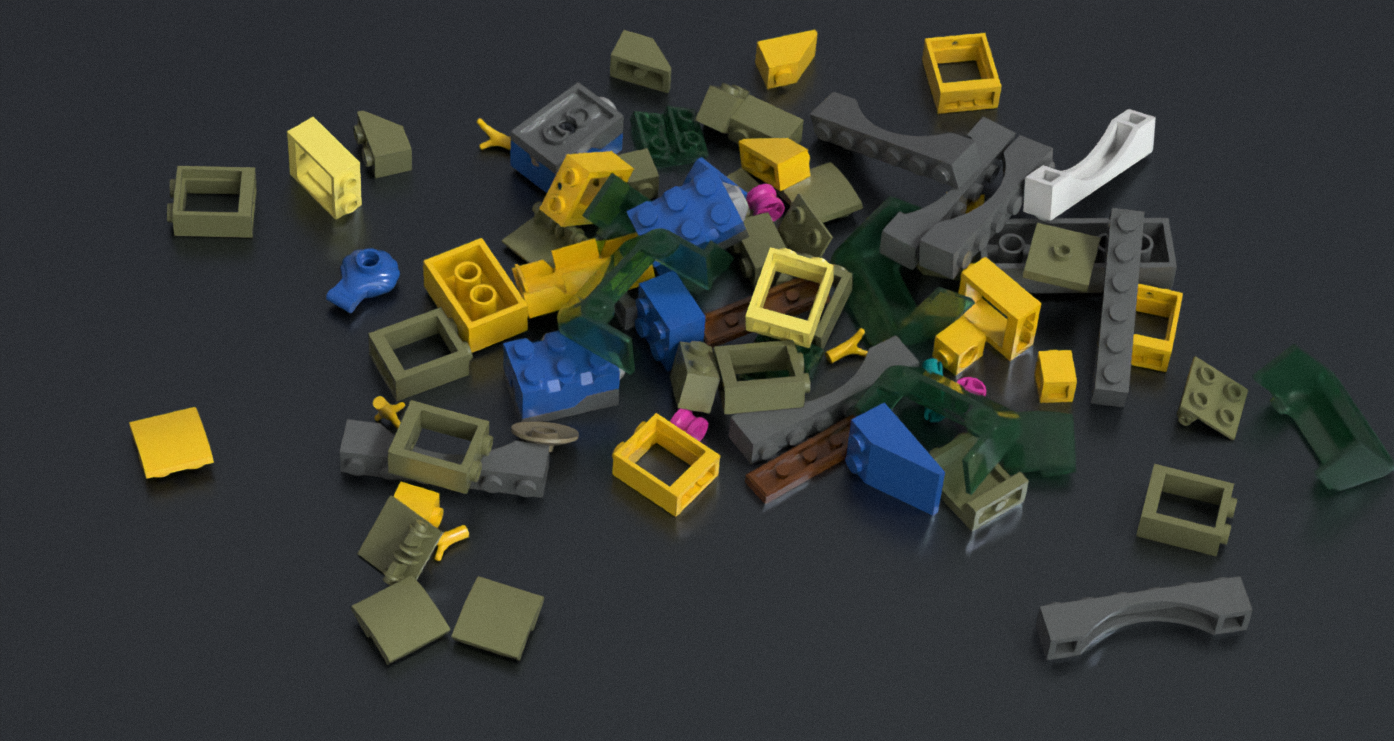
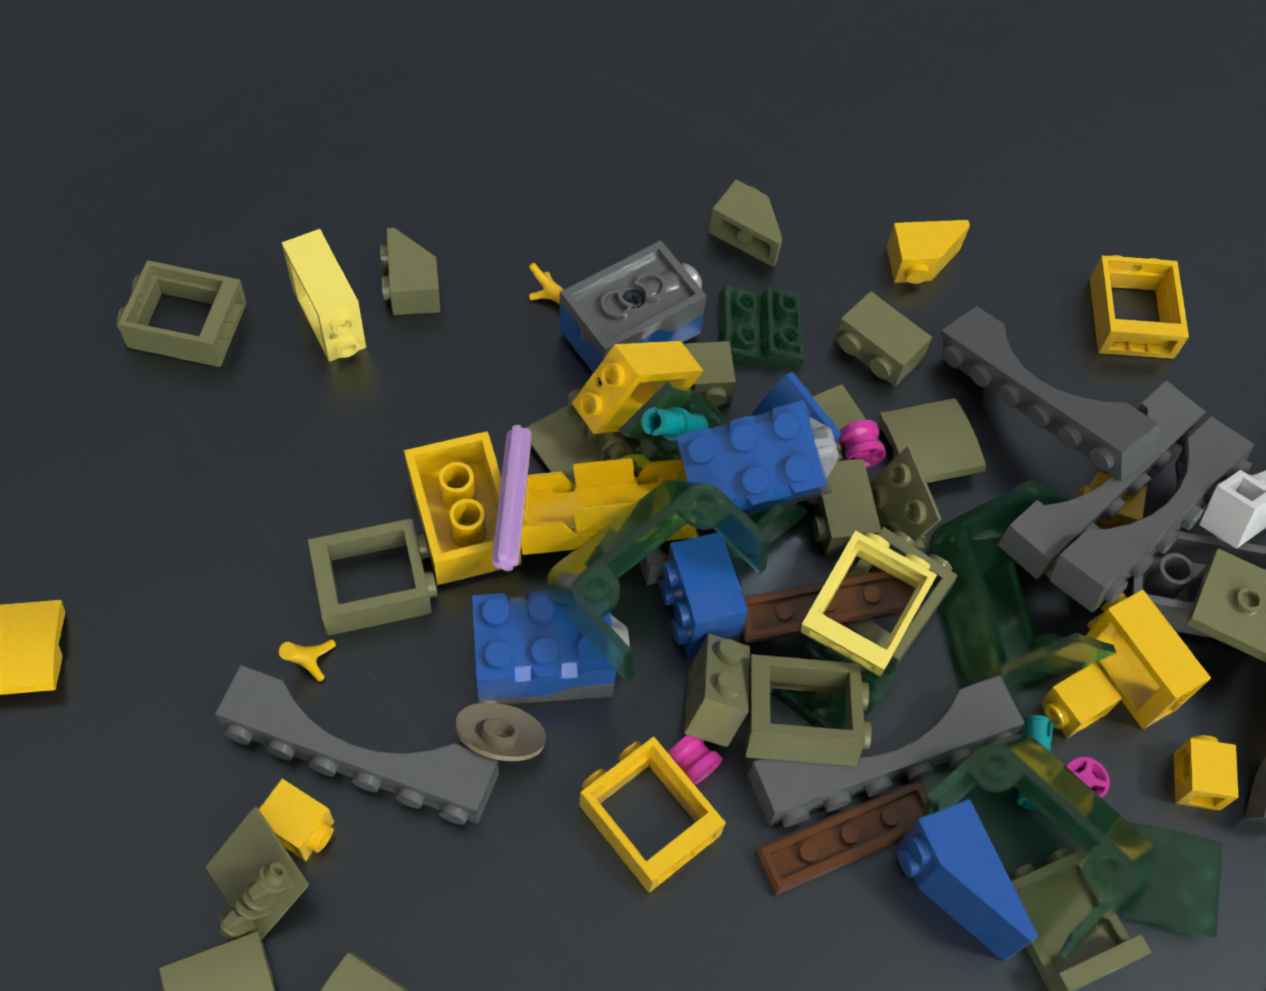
camera: 10 degrees right, 10 degrees up
blue animal [326,248,400,313] -> none
olive window [388,400,493,494] -> none
yellow bar [434,525,469,561] -> none
olive slope [695,83,749,133] -> none
yellow slope [738,138,810,191] -> none
yellow bar [825,328,868,364] -> none
none -> lavender axle [492,425,532,571]
none -> teal pin [642,407,708,441]

